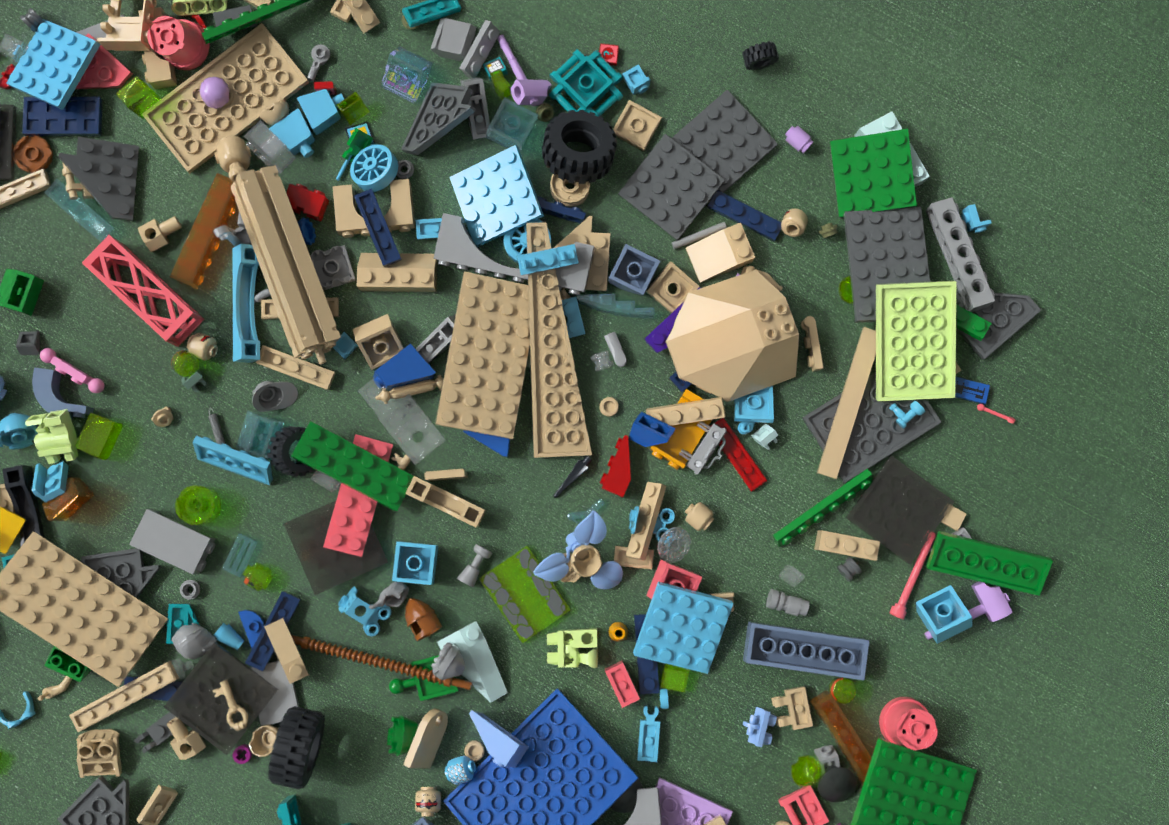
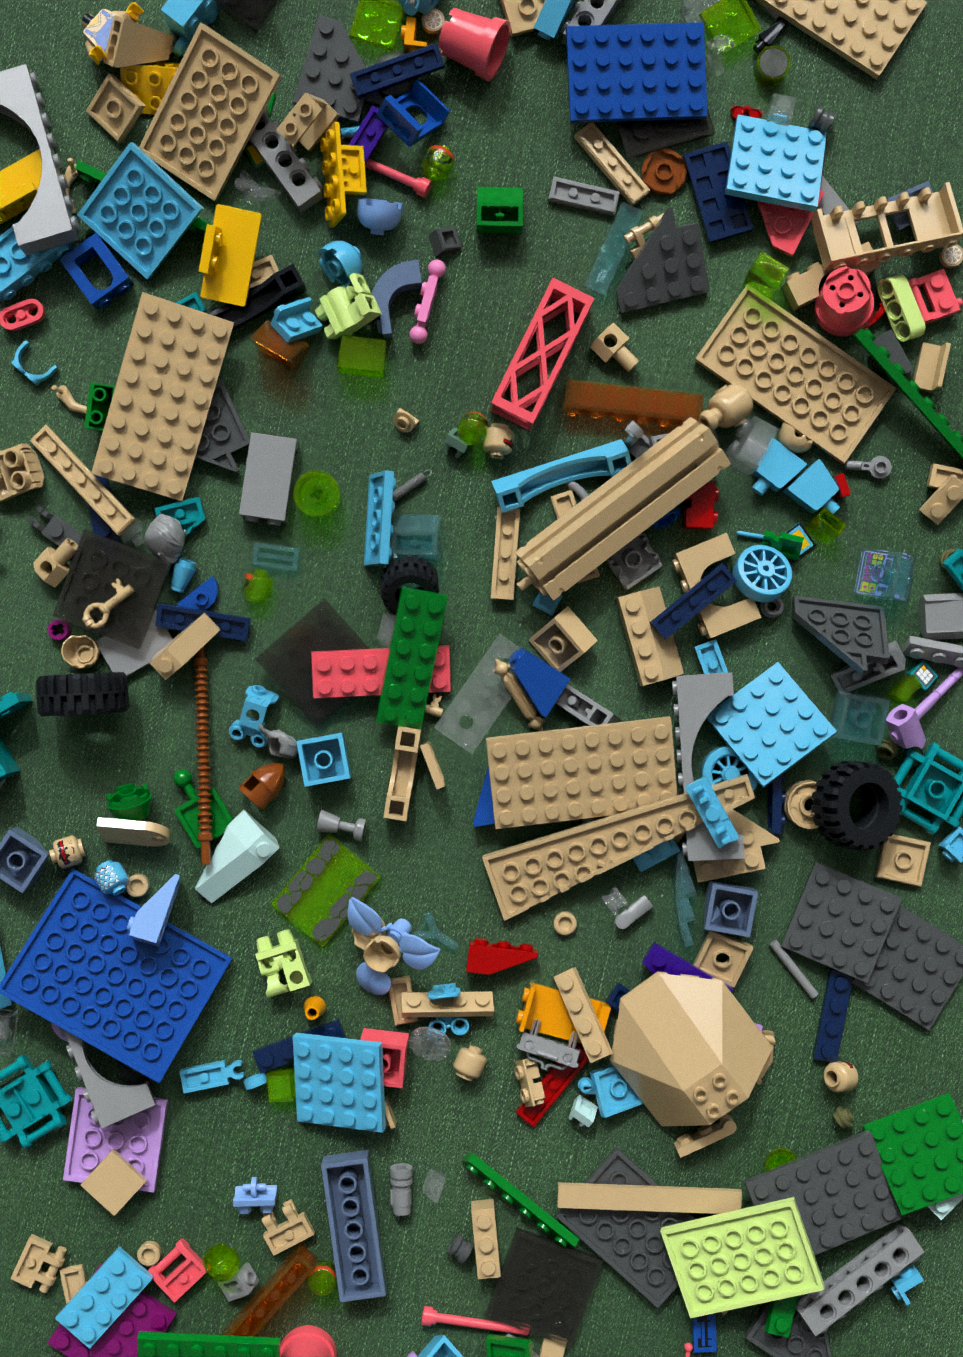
camera: 85 degrees right, 5 degrees up
light grey plate [180,580,200,600] -> none
lavender hair [200,77,230,109] -> none
light grey piece [252,381,298,412] -> none
light grey hair [431,642,465,680] -> none
black piece [553,455,592,498] -> none
coral panel [605,661,640,708] -> none
blue slope [628,412,676,447] -> none
slope [685,223,755,283] -> none
lavender brick [785,126,813,153] -> none
pearl dark grey dish [817,766,857,802] -> none
medium azure piece [889,401,925,429] -> none
none -> tan hinge [514,1058,545,1107]
none -> light grey tile [548,176,620,216]

